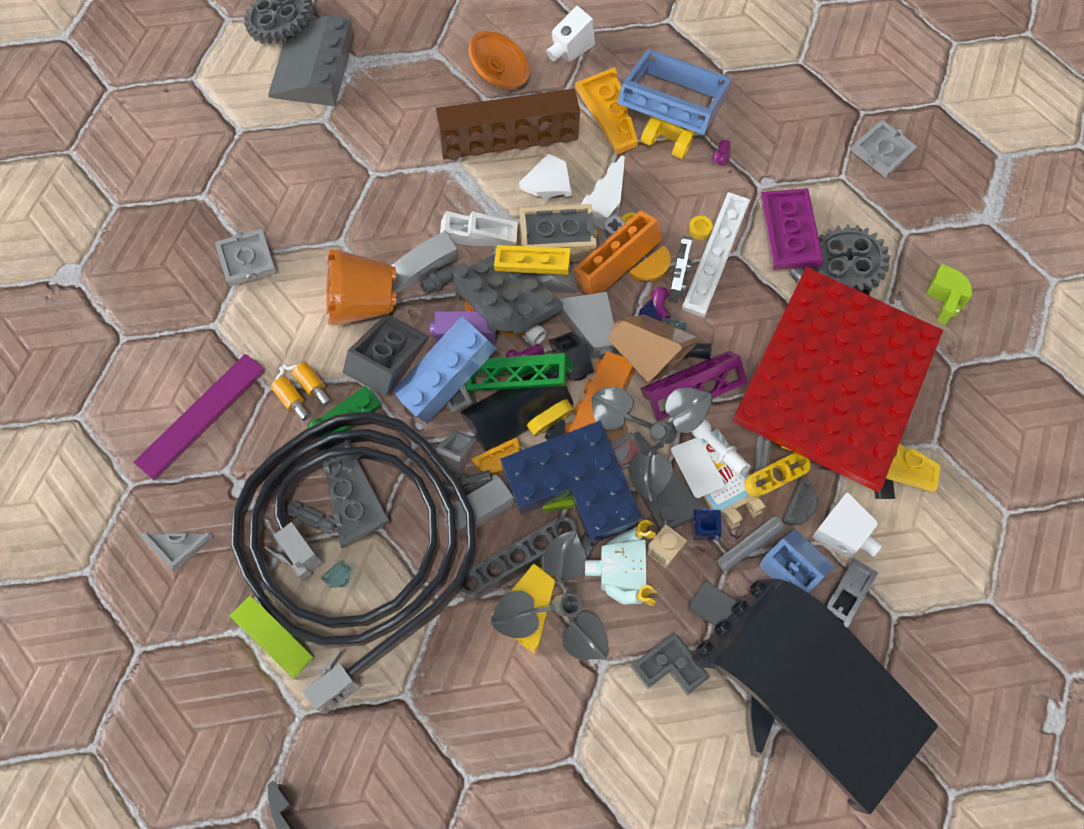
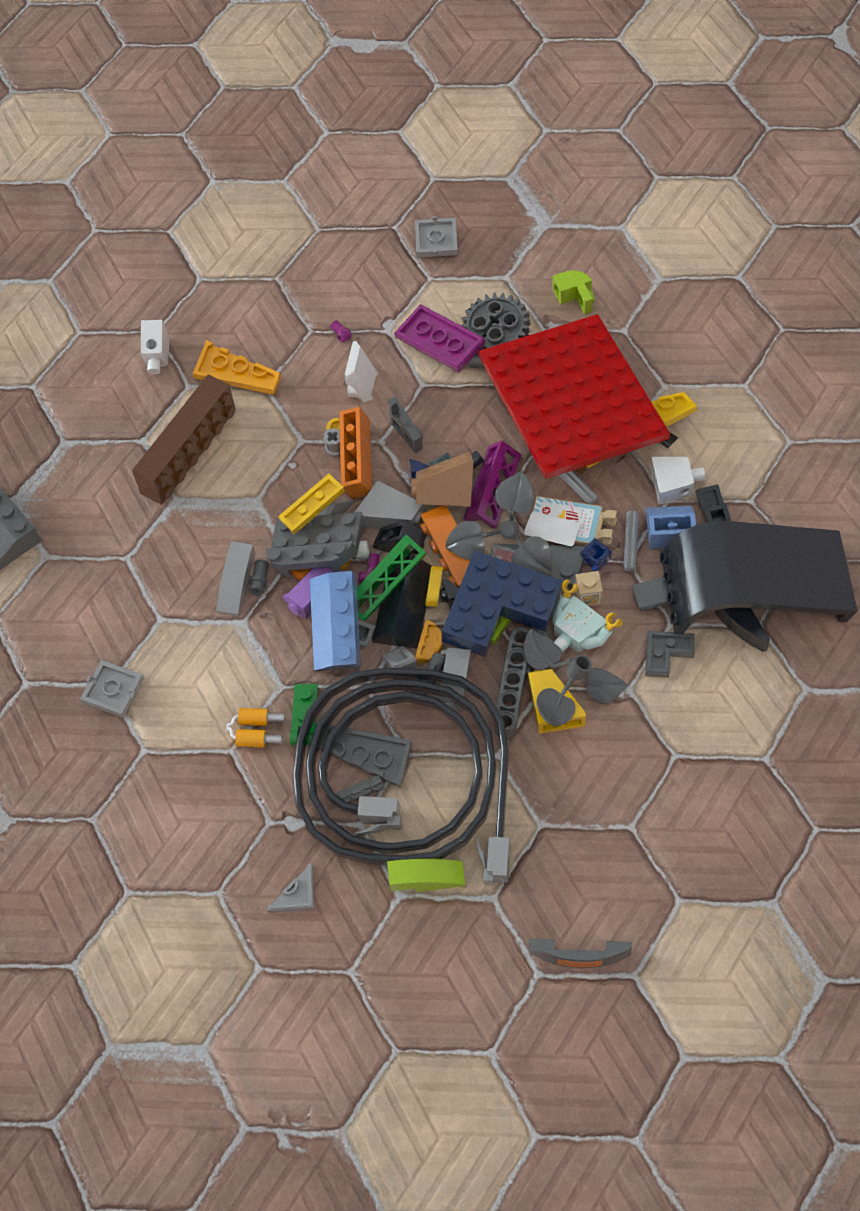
camera: 40 degrees left, 5 degrees down
magenta tile [133,354,265,481] -> none
clear light blue slope [321,560,352,588] -> none
orange cone [326,249,396,325] -> none
dark grey slope [343,314,429,396] -> none
white slope [440,211,518,246] -> none
orange dish [468,31,530,90] -> none
white slope [519,154,572,203] -> none
dark grey piece [520,204,598,262] -> none
white slope [582,156,625,229] -> none
medium blue window [617,49,732,135] -> none
light orange tile [628,245,671,283] -> none
yellow piece [641,116,695,160] -> none
magenta arm [649,287,671,323] -> none
white tile [682,192,750,318] -> none
yellow tile [688,215,713,240] -> none
white pin [691,419,751,477] -> none
yellow beam [744,452,810,497] -> none
dark grey tile [782,476,819,526] -> none
none -> white slope [345,341,379,403]

